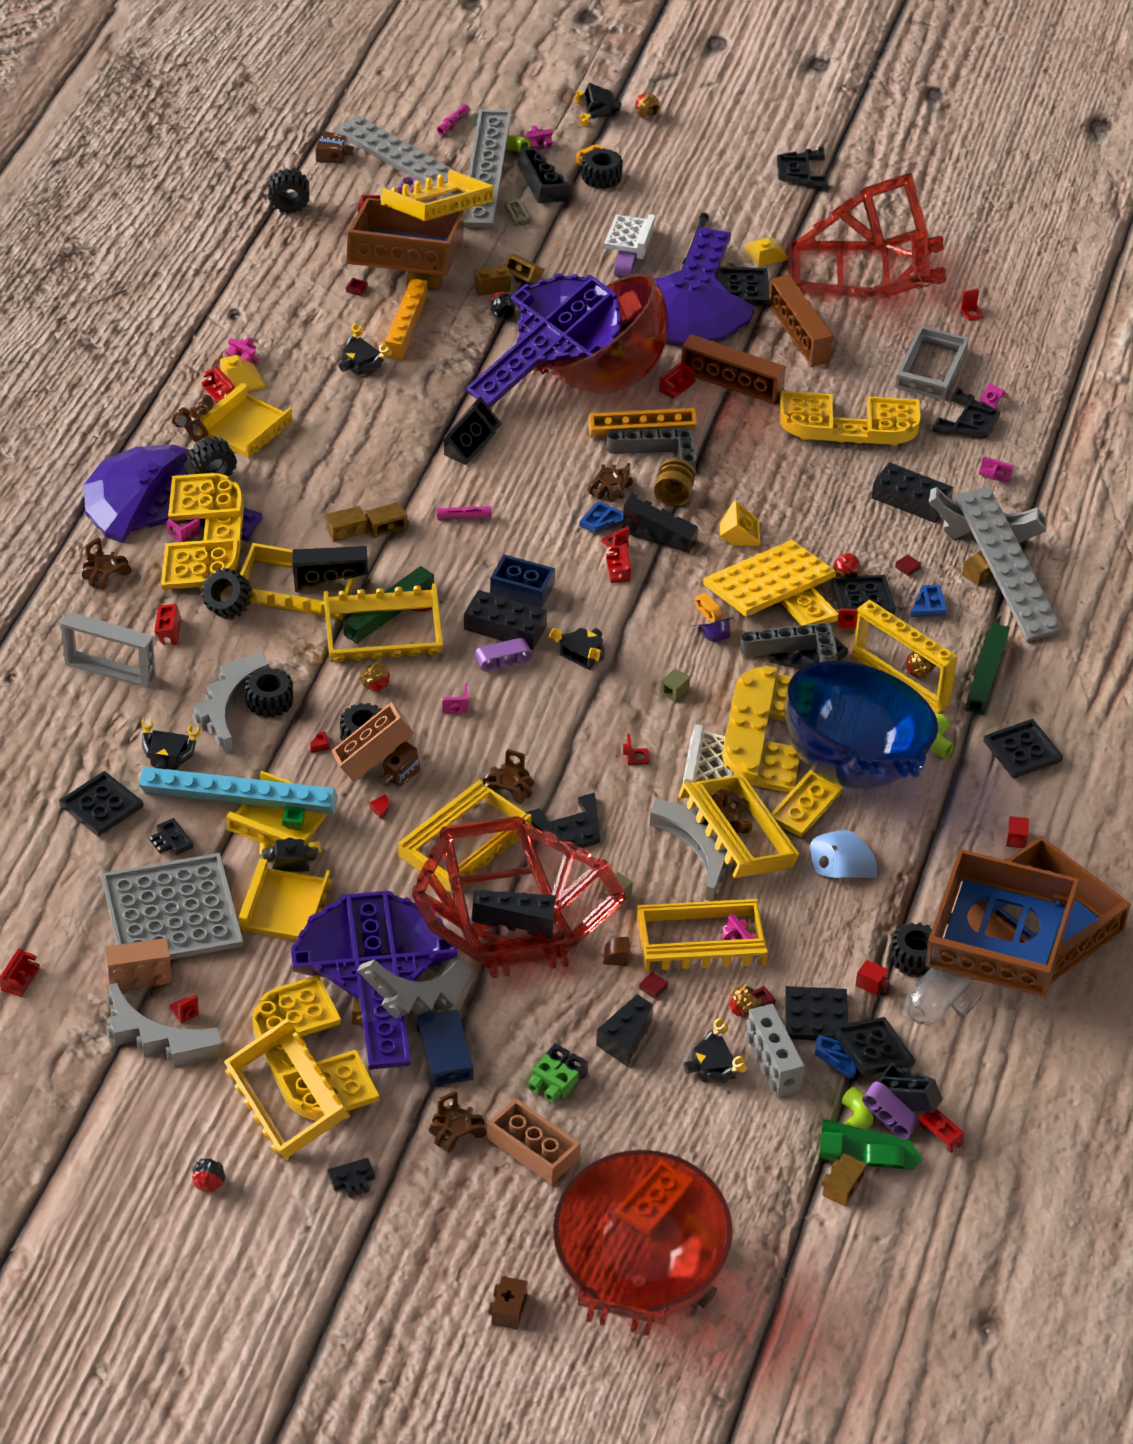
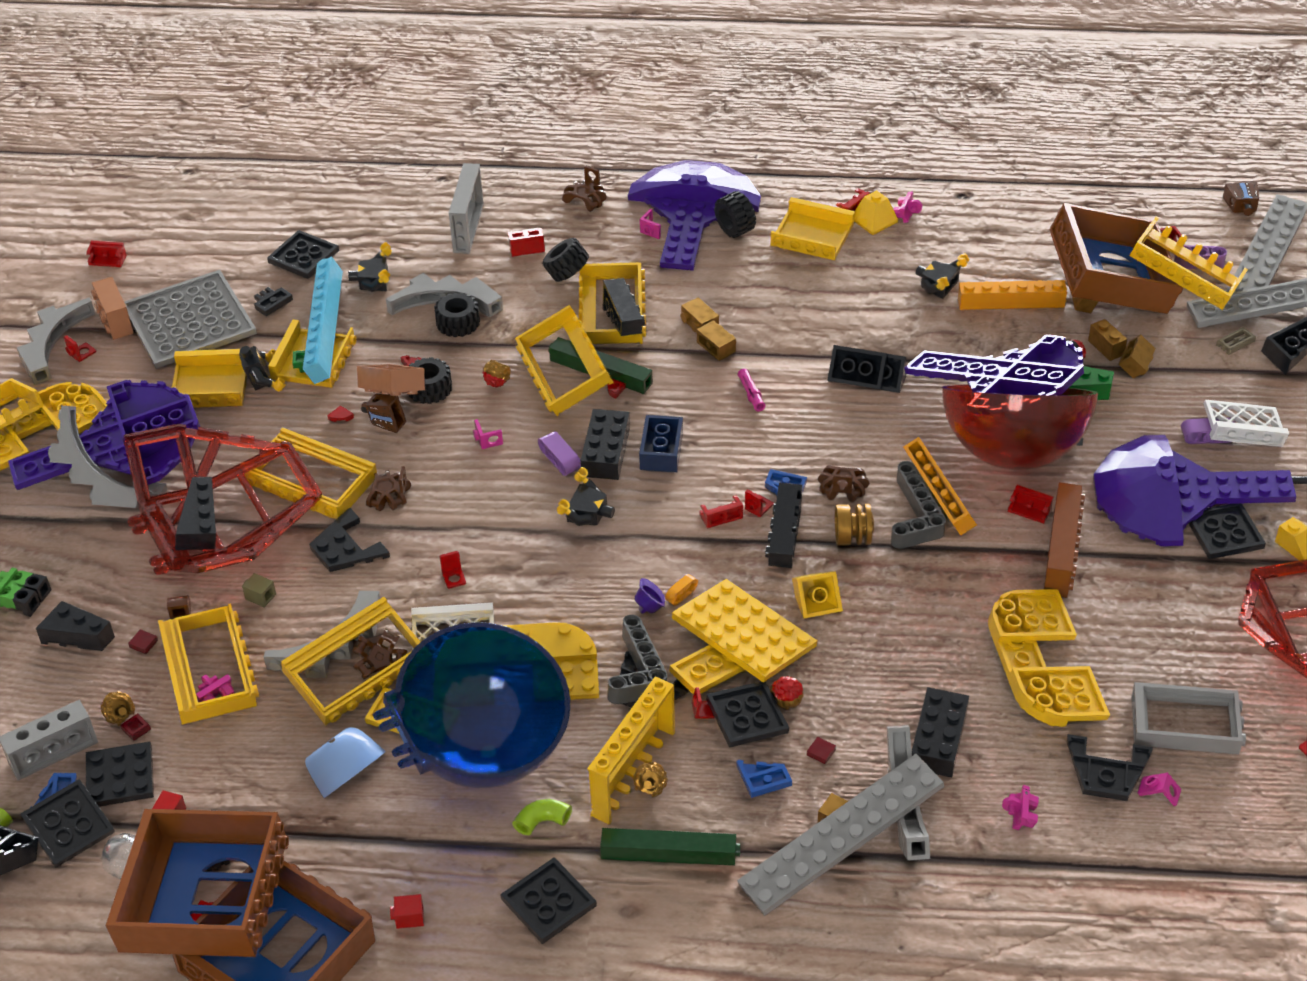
camera: 80 degrees right, 0 degrees up
yellow plate [161,473,244,592] -> none
reddish brown piece [171,395,214,442] -> none
black tyre [268,168,310,213] -> none
dark red tile [346,278,368,296] -> none
dark blue panel [417,1009,474,1087] -> none
olive brick [660,668,690,702] -> none
black torso [684,1018,747,1084] -> none
dark orange brick [769,275,833,367] -> none

